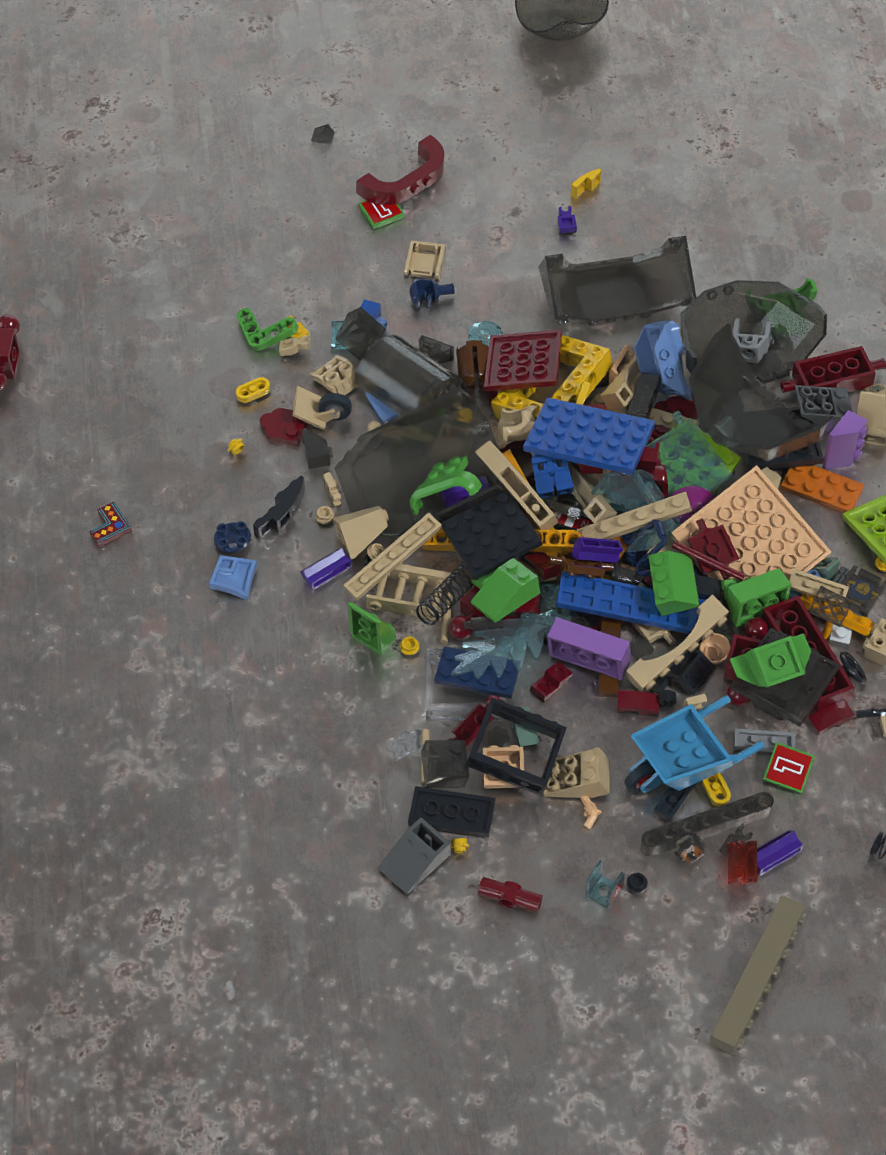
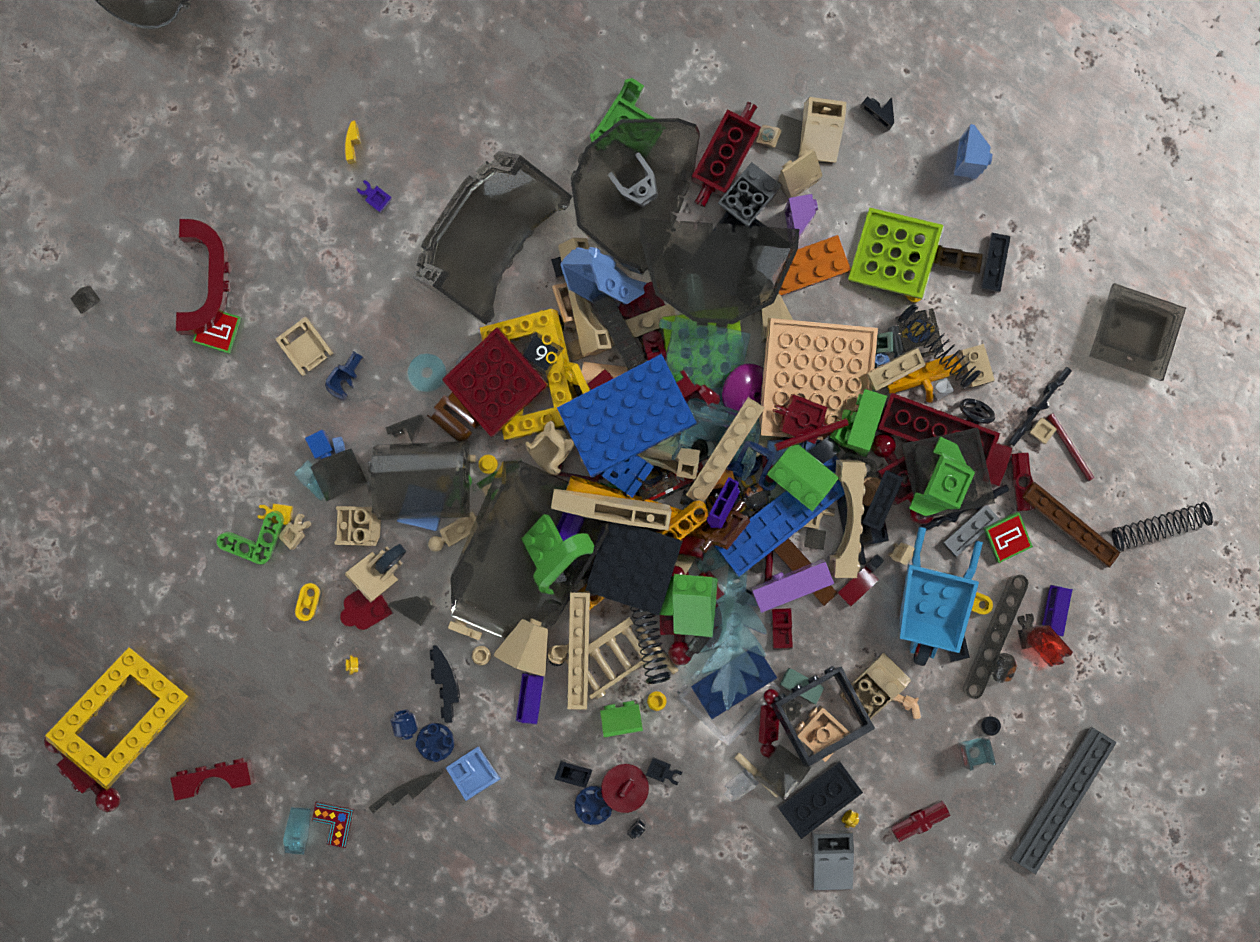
camera: 50 degrees left, 30 degrees up
dark tan brick [709,895,807,1055] -> none
clear smoke window [808,586,853,627] -> none
none -> yellow brick [45,648,189,790]
none -> dark red arch [170,758,255,801]
none -> clear light blue slope [283,807,311,855]
none -> clear smoke slope [368,769,444,813]
none -> dark blue head [390,710,418,740]
none -> piece [522,331,564,376]
none -> black slope [554,759,592,788]
none -> dark blue dish [574,786,612,825]
none -> dark red shield [601,764,649,813]
none -> black plate [627,817,646,839]
none -> black plate [646,757,683,786]
none -> black plate [863,470,904,531]
none -> black piece [898,303,981,389]
none -> black piece [920,484,1010,531]
none -> dark red piece [1011,453,1034,511]
none -> dark grey plate [1011,727,1117,874]
none -> reddish brown tile [1022,482,1121,568]

